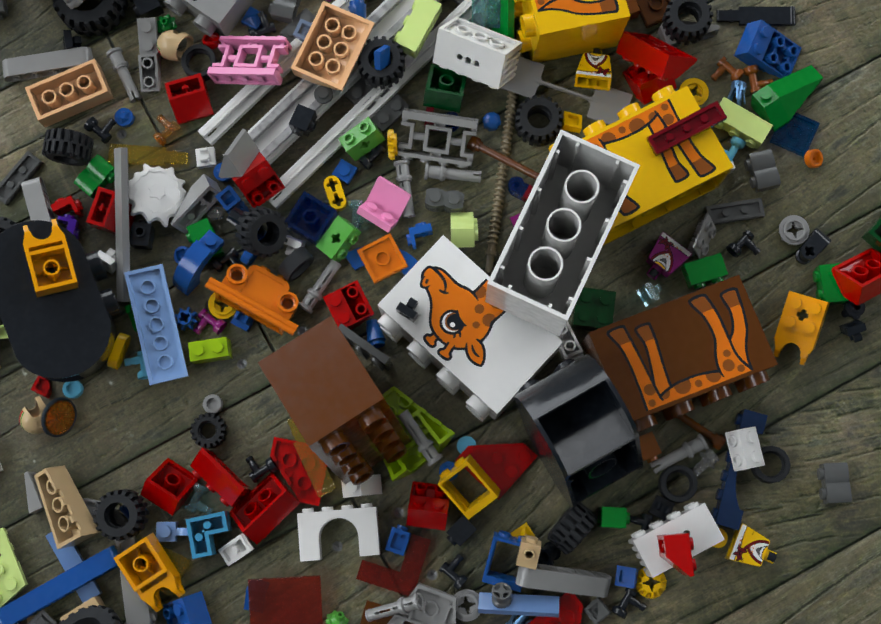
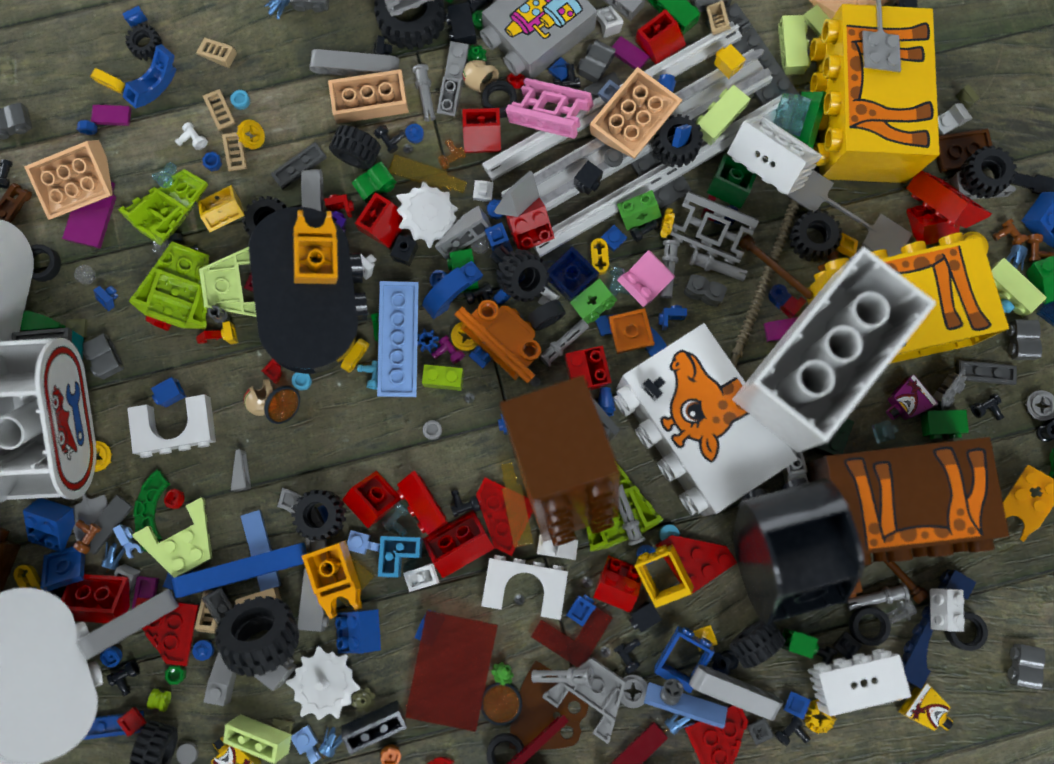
camera: 10 degrees right, 0 degrees up
tan wedge [34,465,100,549] -> none
light grey tile [114,147,130,302] -> none
black tyre [190,413,228,449] -> none
yellowish green brick [451,212,478,248] -> none
blue tile [482,112,501,131] -> none
tan brick [516,535,541,570] -> none
yellow torso [574,48,612,91] -> none
dark red piece [646,101,727,156] -> none
red slope [657,533,697,577] -> none

